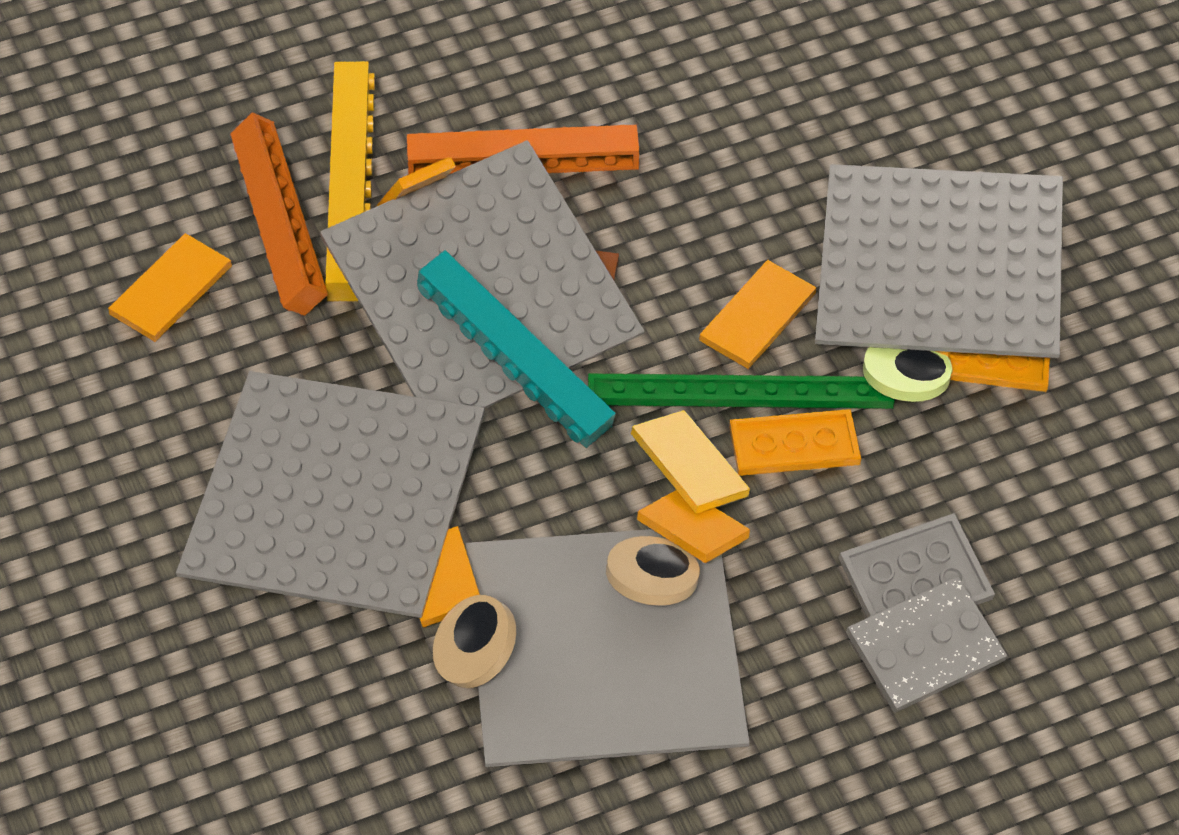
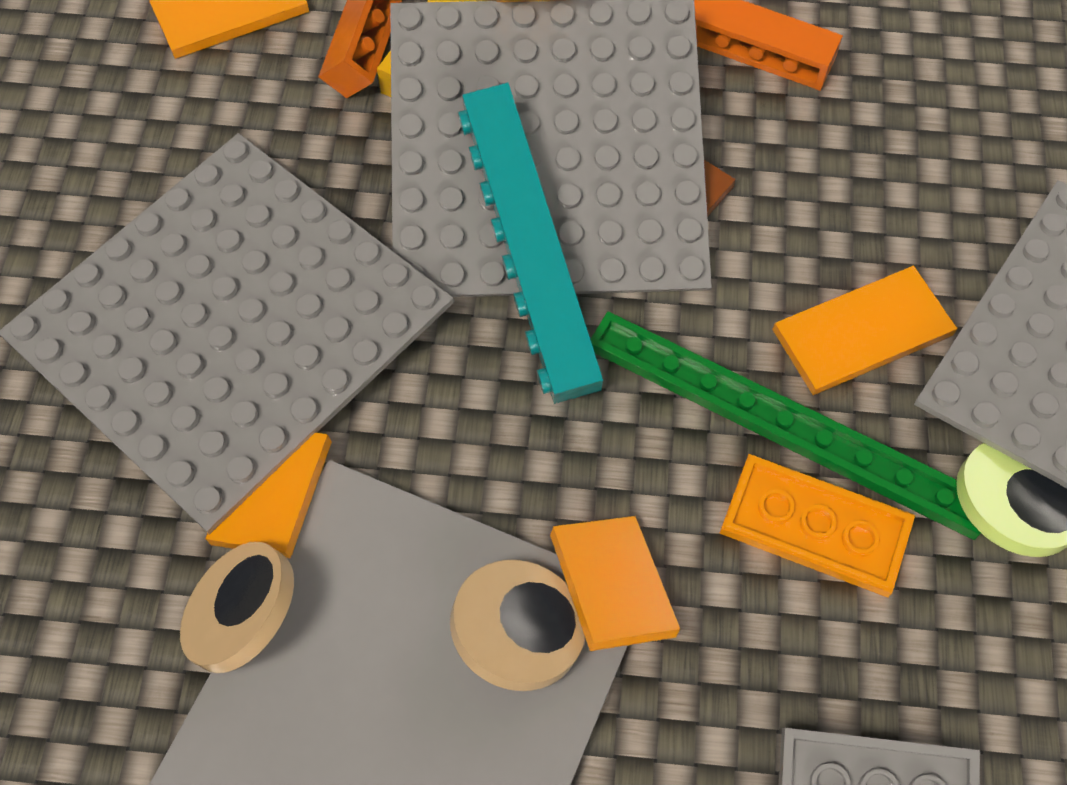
camera: 30 degrees right, 10 degrees up
yellow tile [631,410,750,514] -> none

